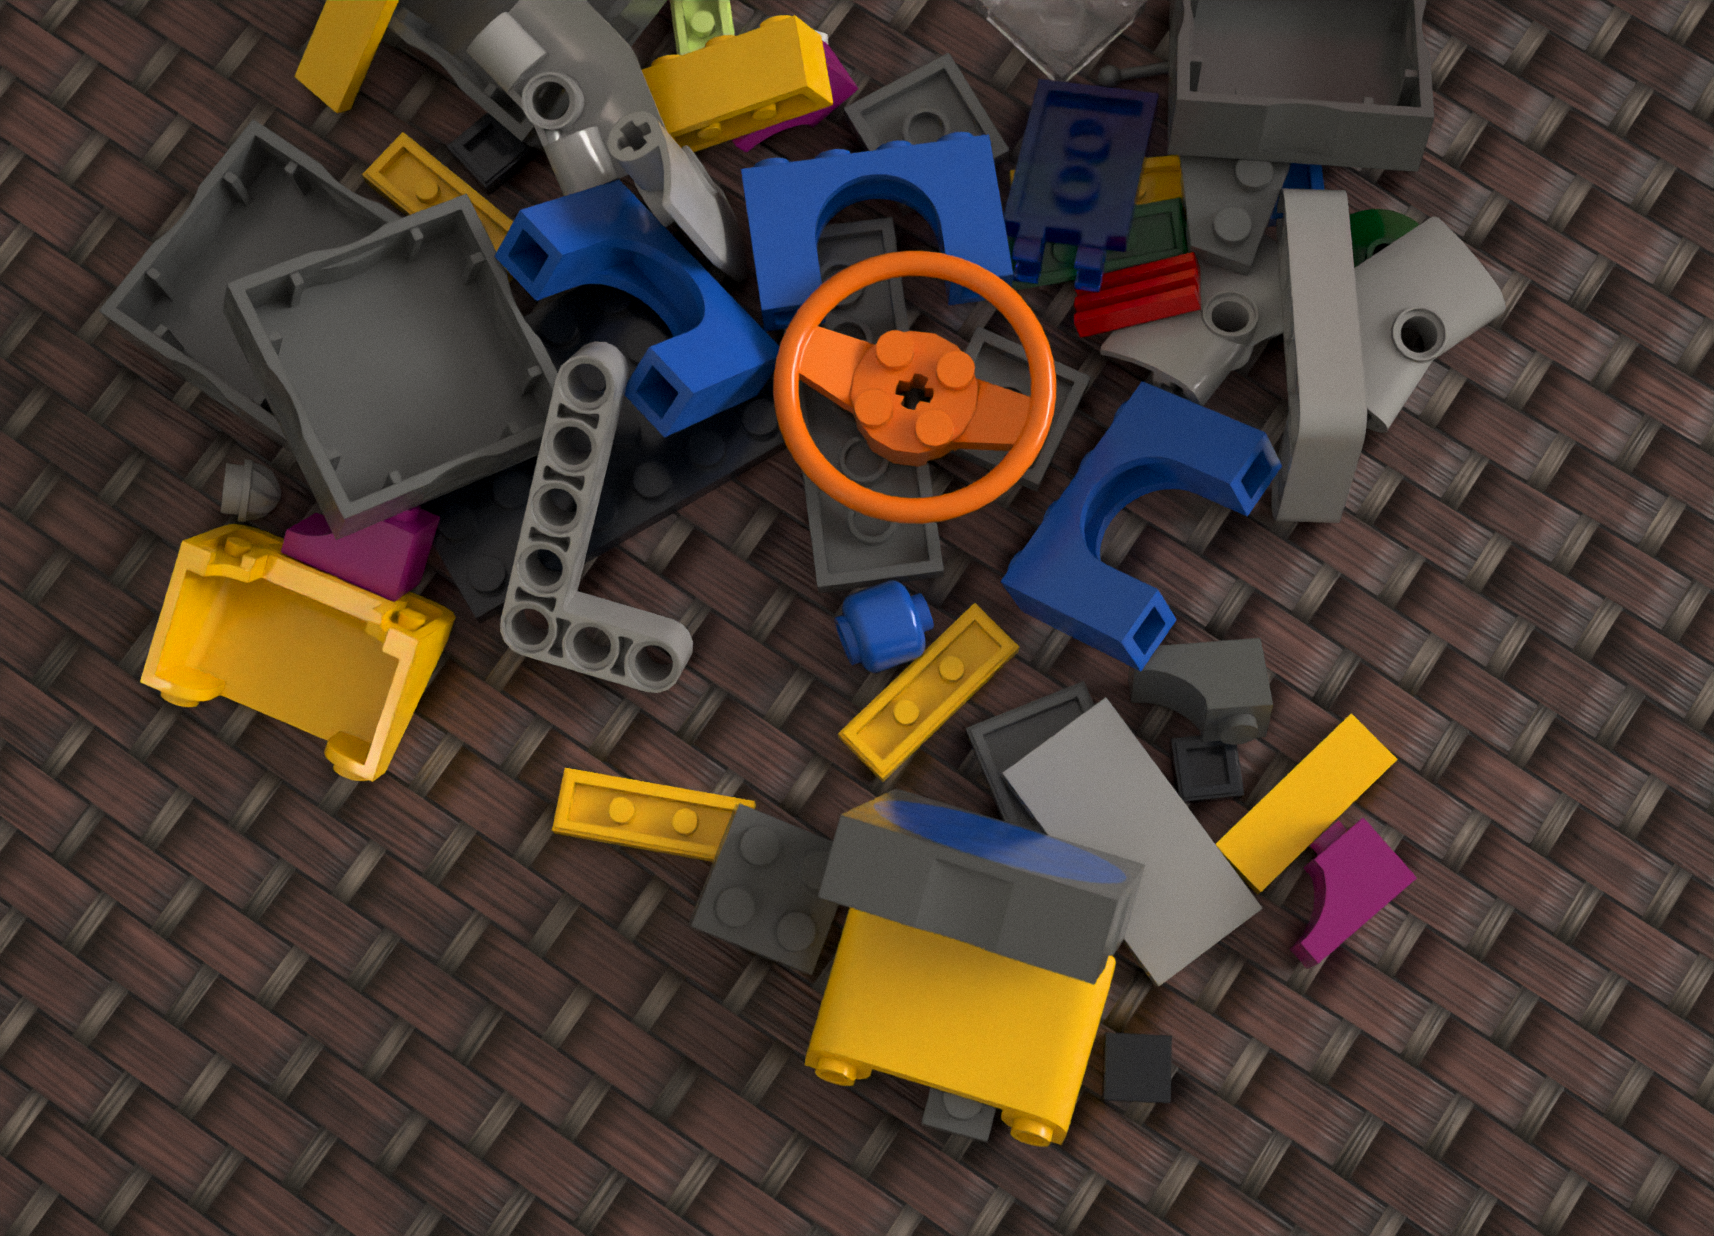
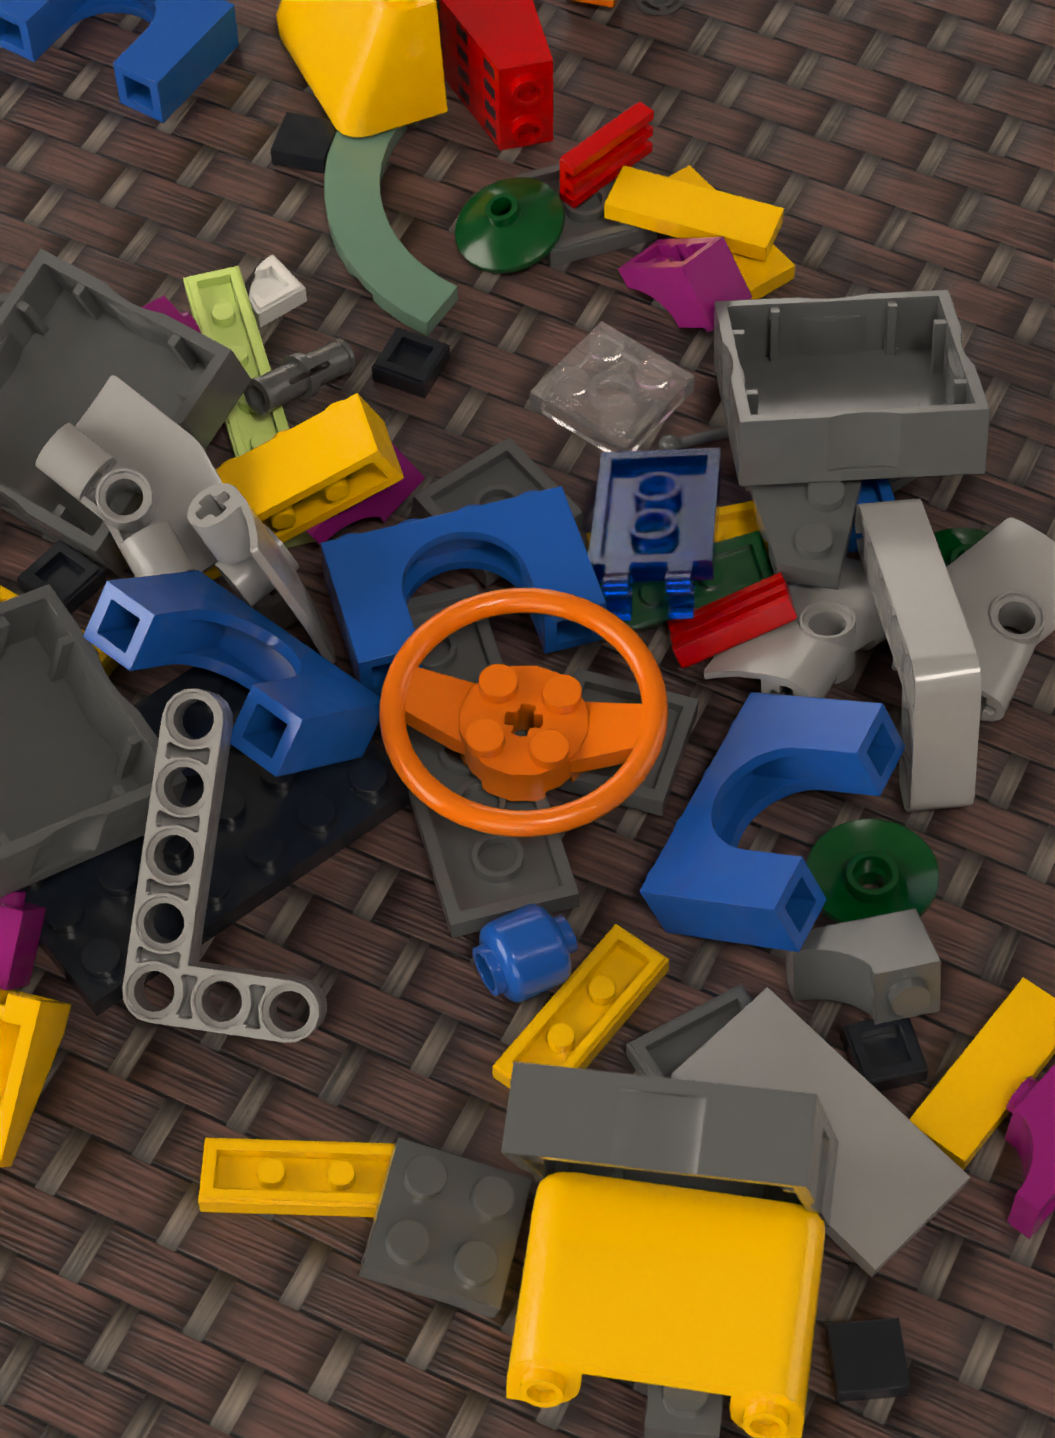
camera: 10 degrees left, 20 degrees down
none -> dark green dish [807,819,939,924]

